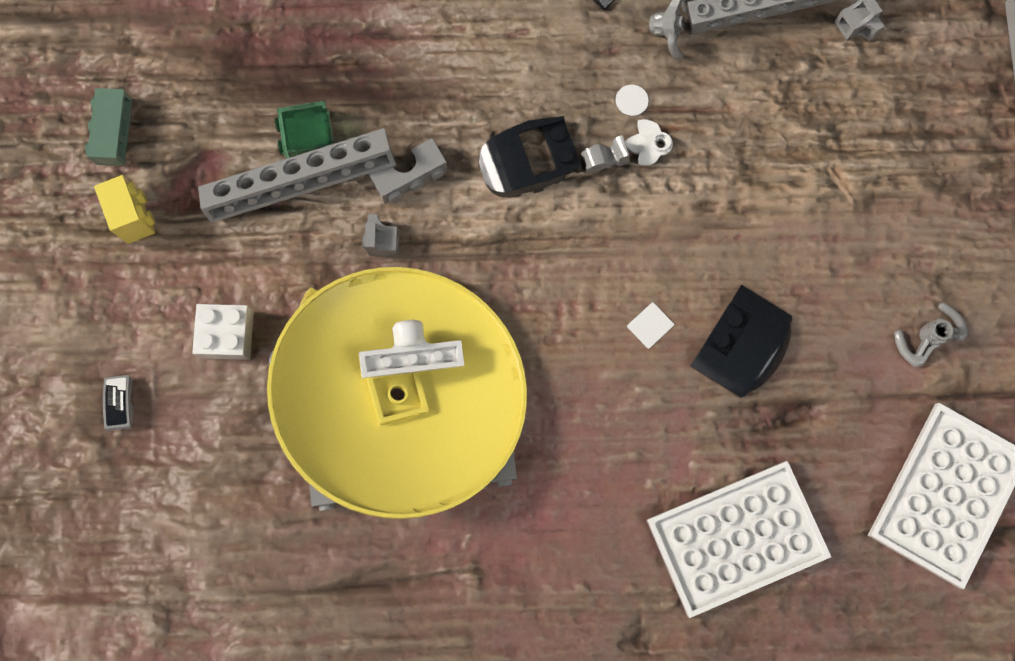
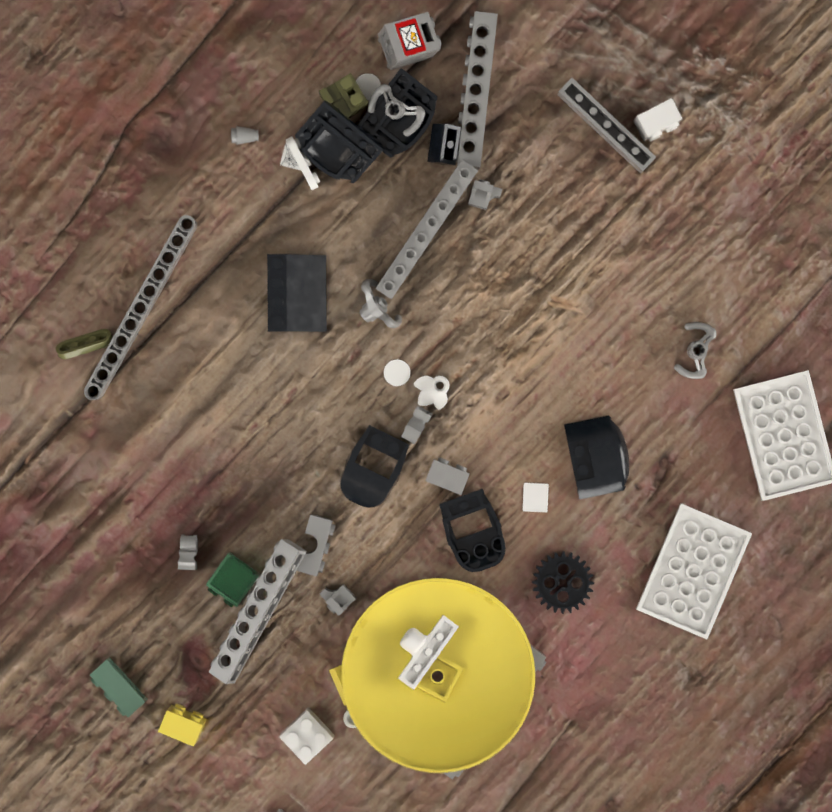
camera: 45 degrees left, 10 degrees up
none -> light grey leg [178,534,198,570]
none -> light grey brick [425,457,470,495]
none -> black slope [439,489,506,572]
none -> black gear [532,551,594,614]

